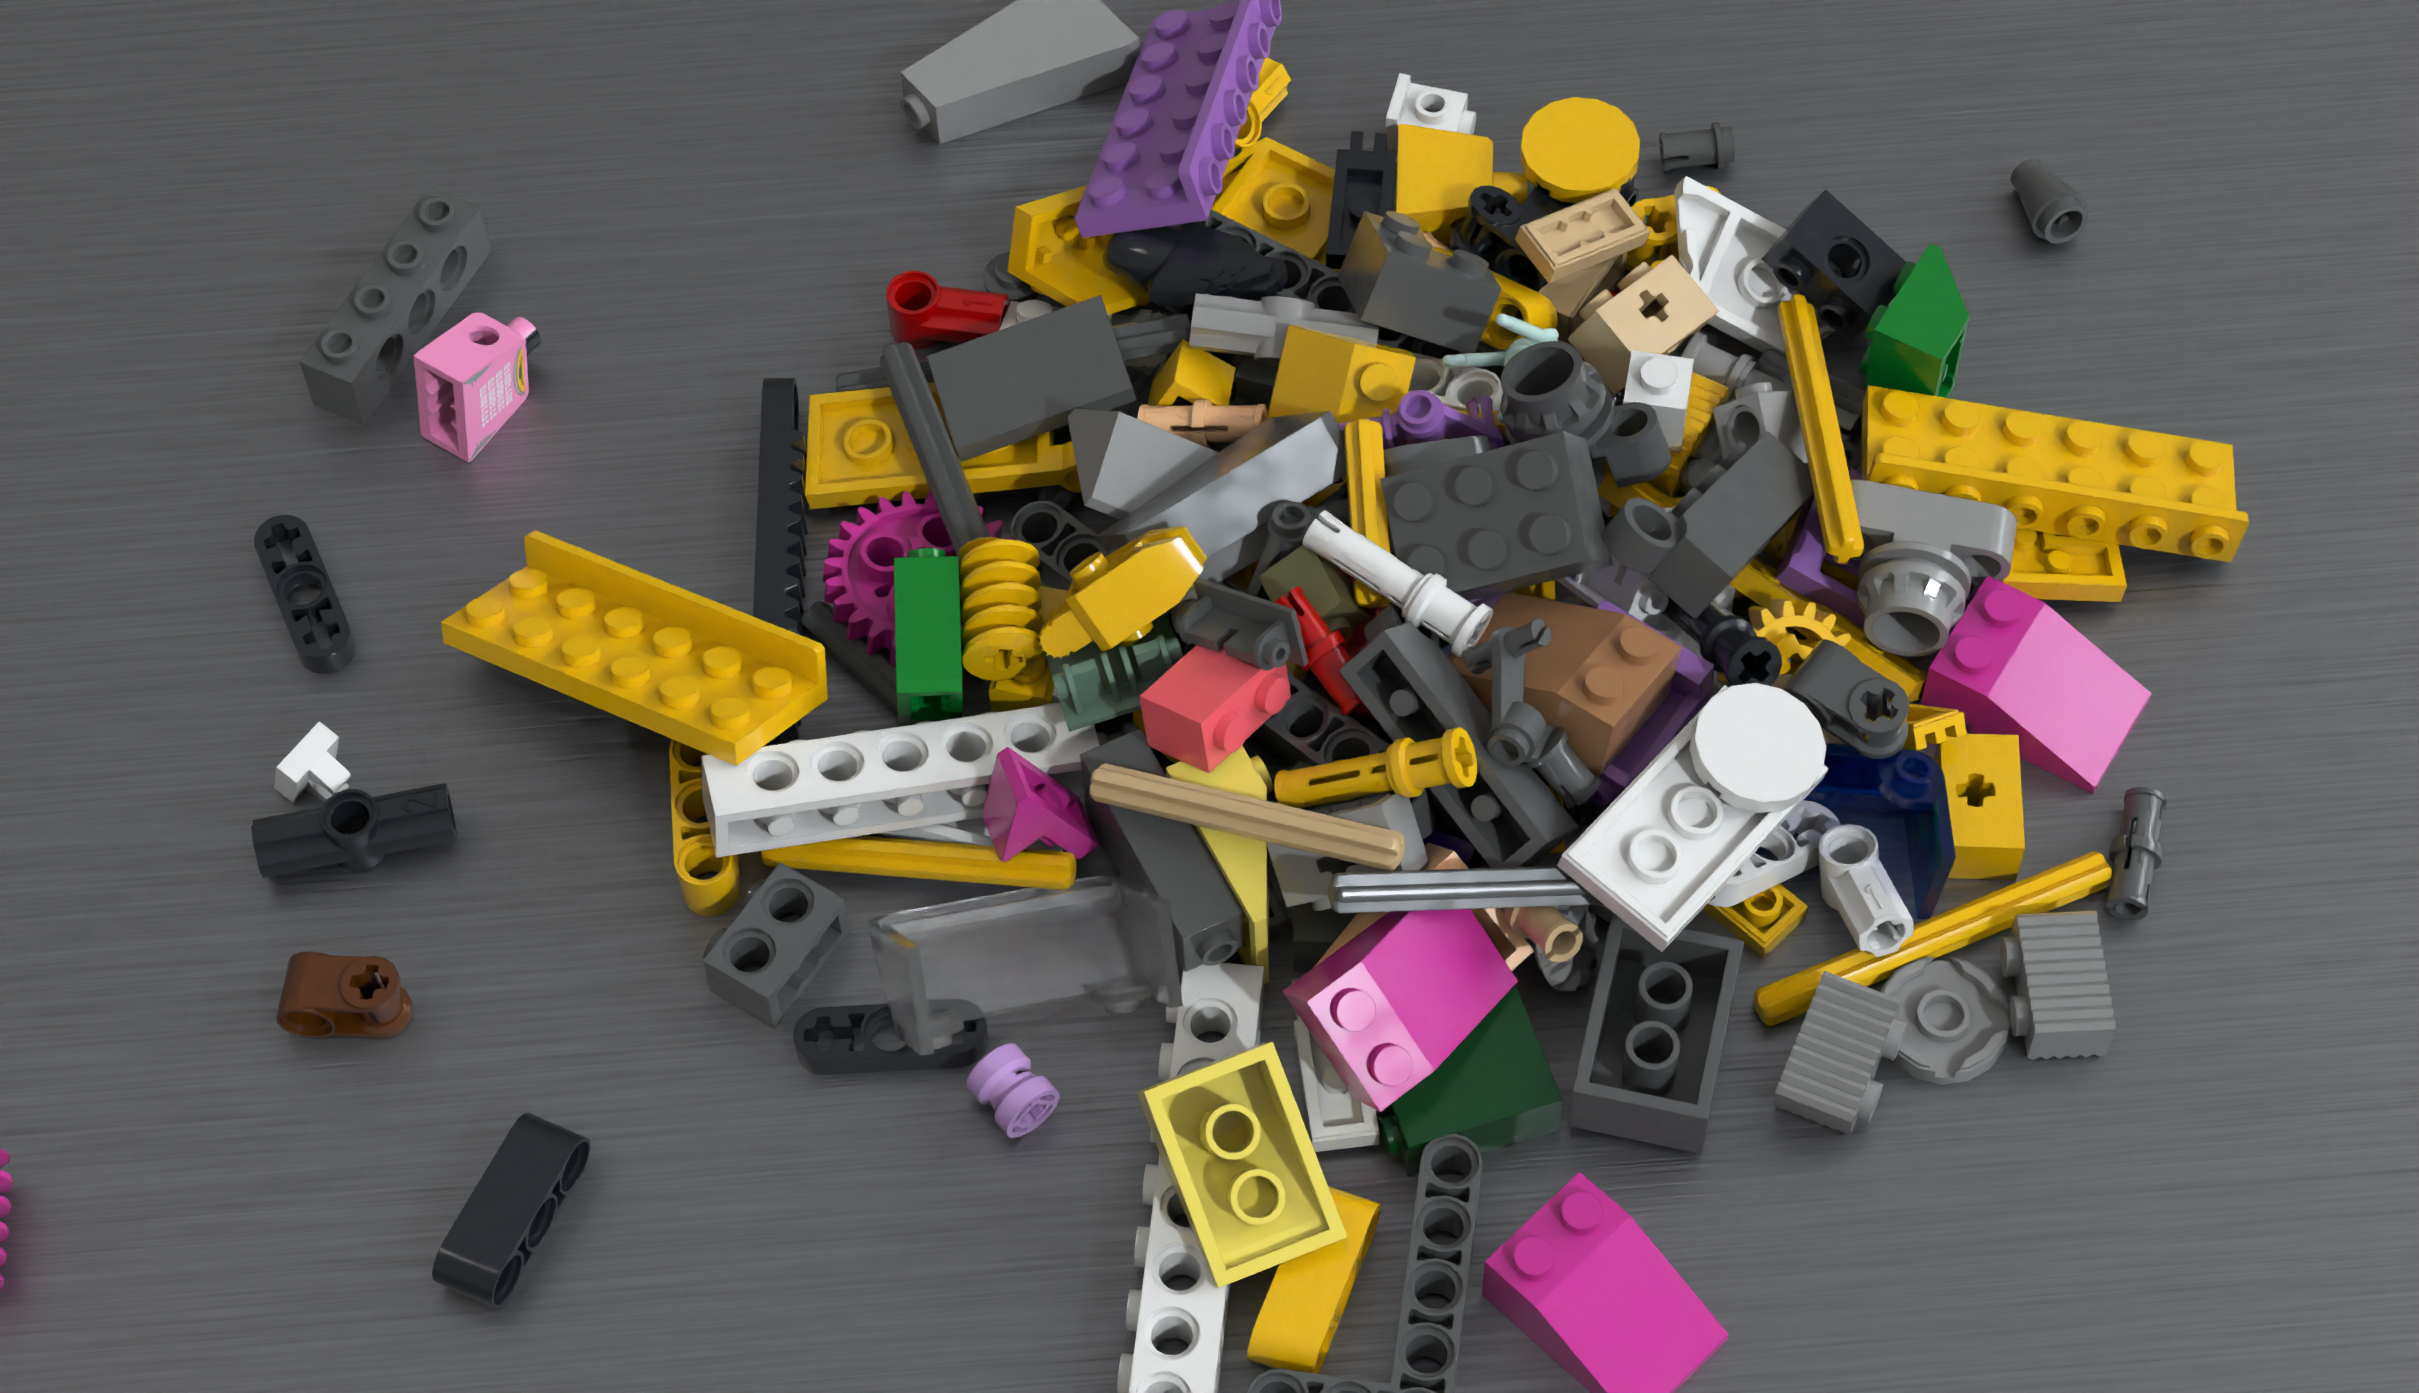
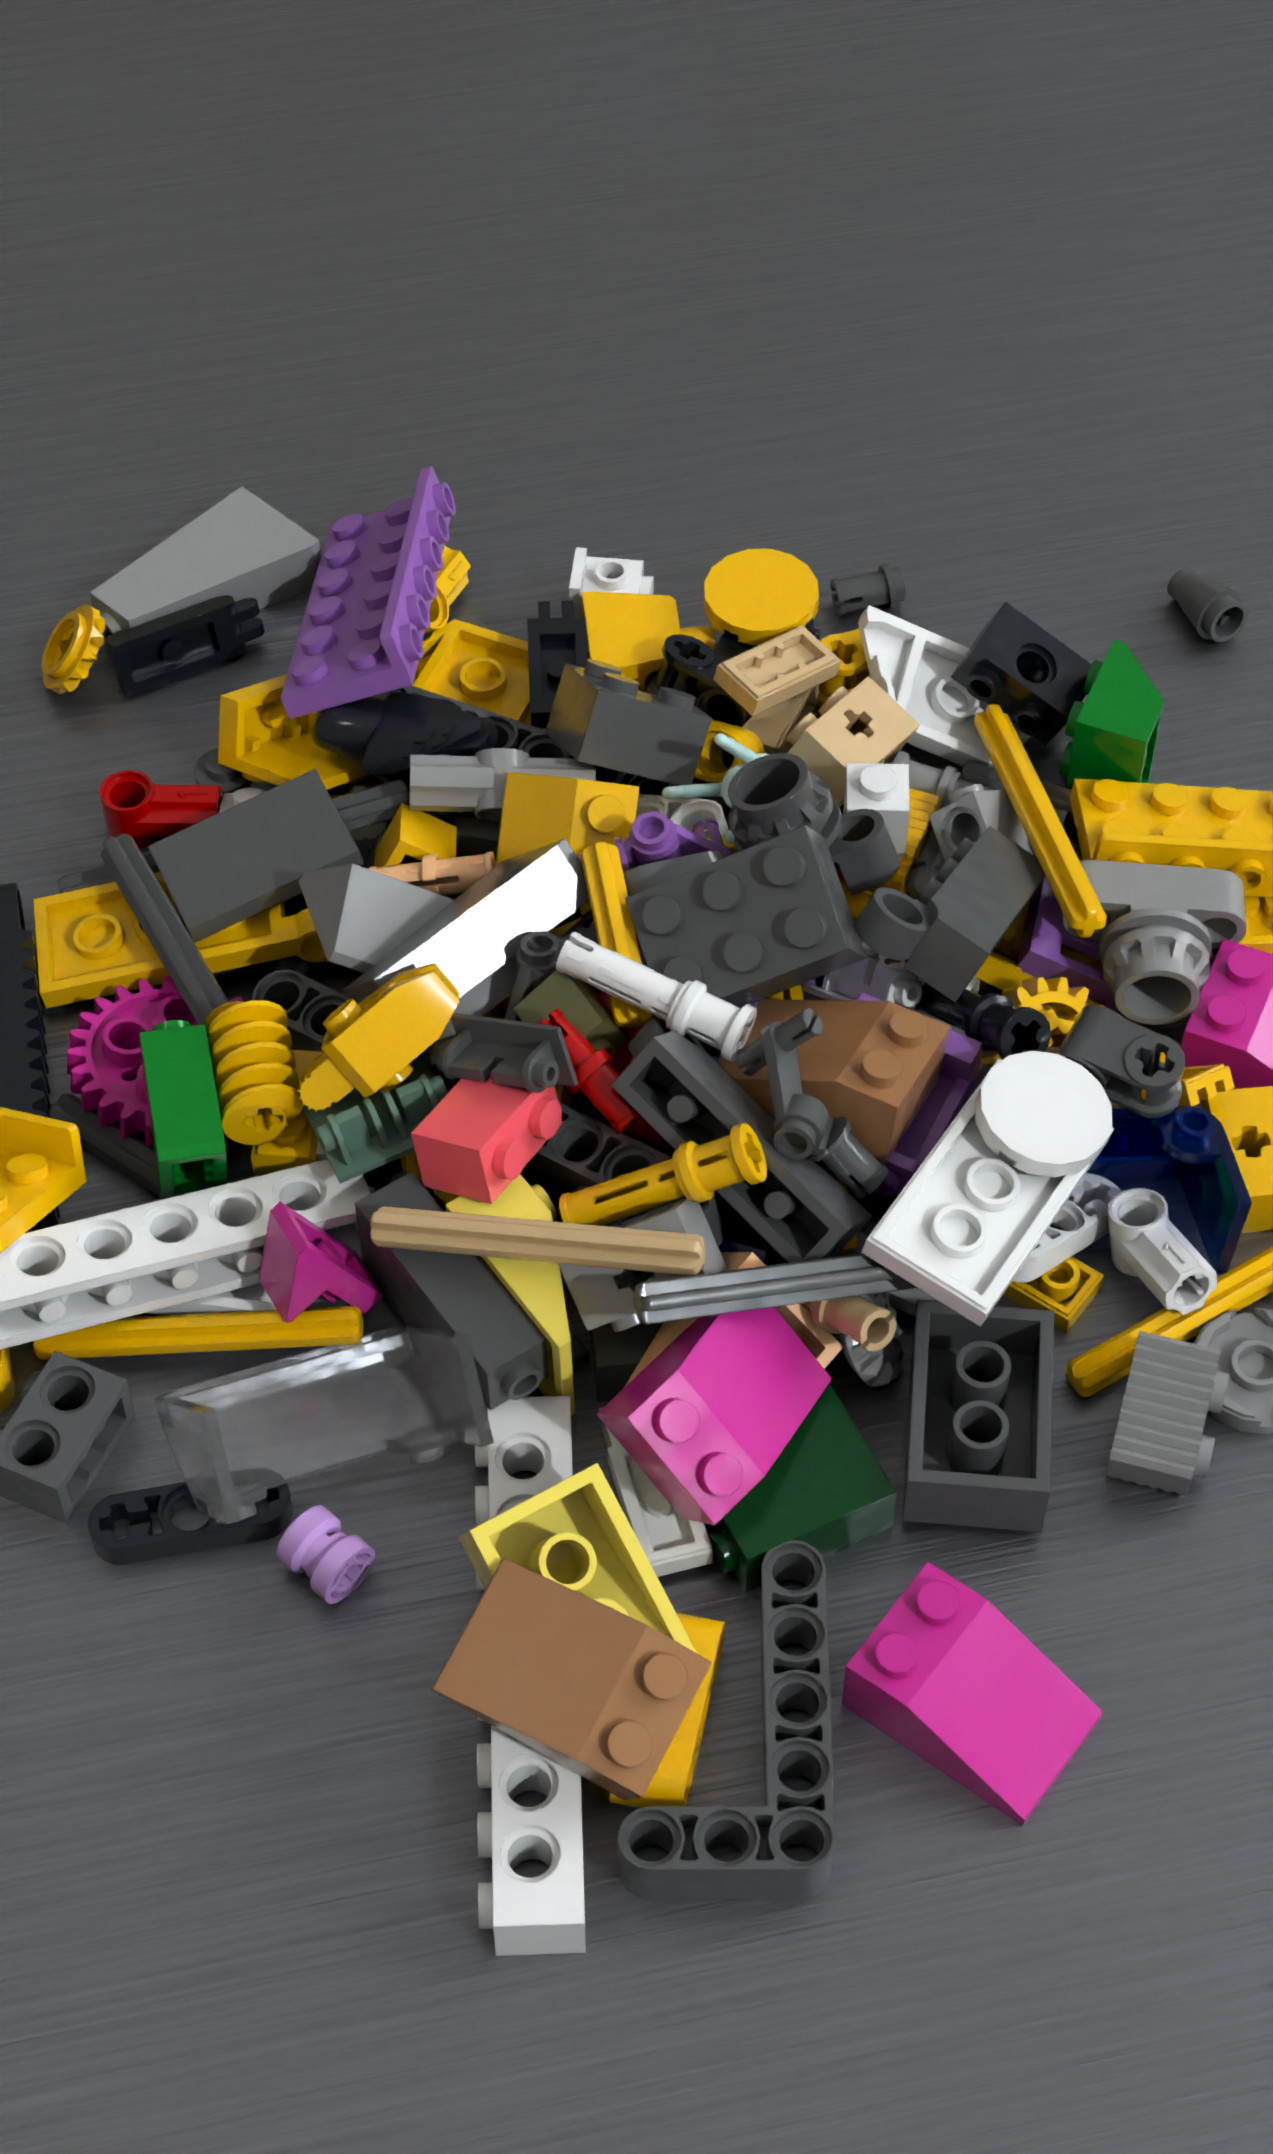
camera: 10 degrees left, 5 degrees down
none -> yellow gear [41,604,106,695]
none -> black hinge [106,595,265,696]
none -> medium nougat slope [431,1558,712,1800]

